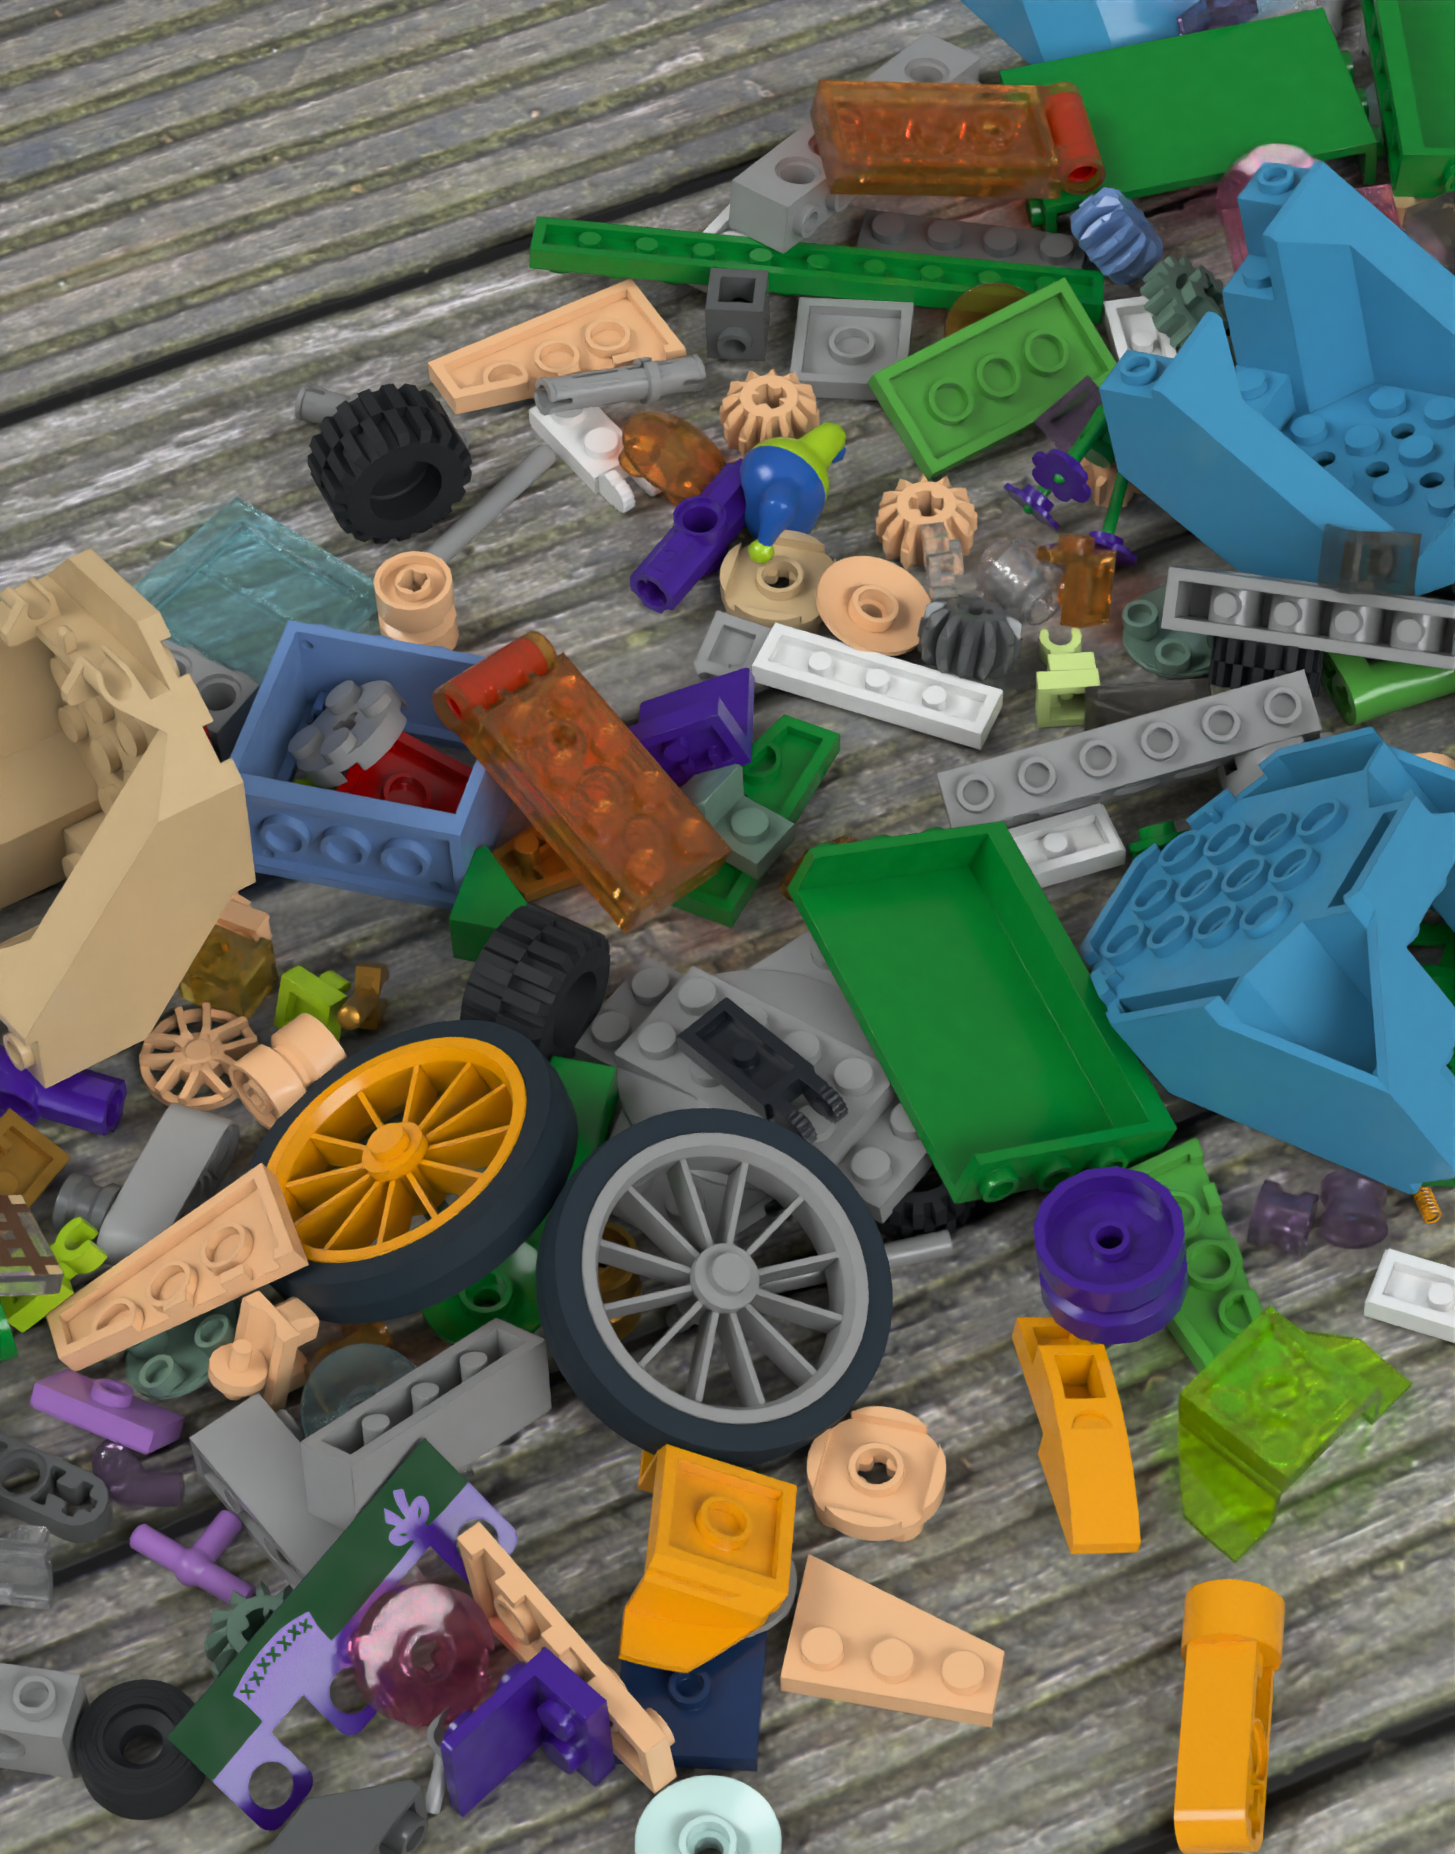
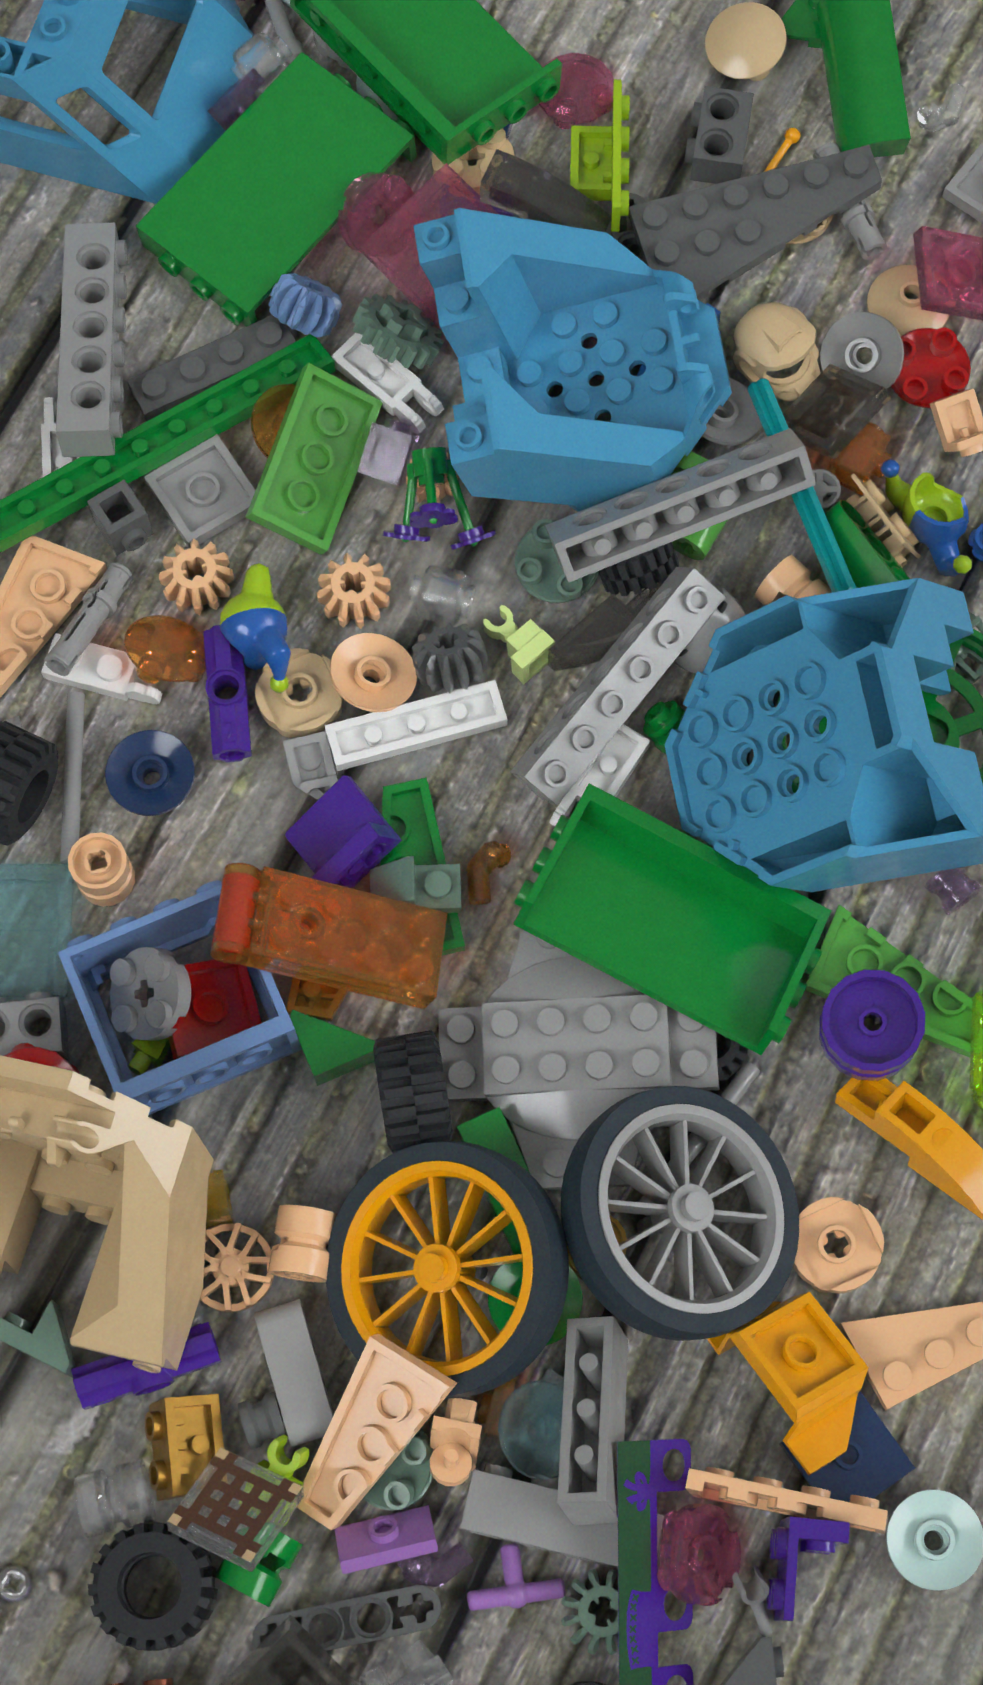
camera: 40 degrees left, 20 degrees up
lime tile [274,965,352,1042] -> none
pearl gold bar [337,961,389,1030] -> none
black hinge [676,997,848,1144] -> none
clear orange hinge [810,80,1106,199] -> none
clear plate [920,522,964,600] -> none
clear orange bracket [1036,534,1116,628] -> none
clear purple wheel [1247,1179,1319,1259] -> none
clear smoke slope [1317,523,1422,596] -> none
none -> dark blue dish [105,730,195,816]

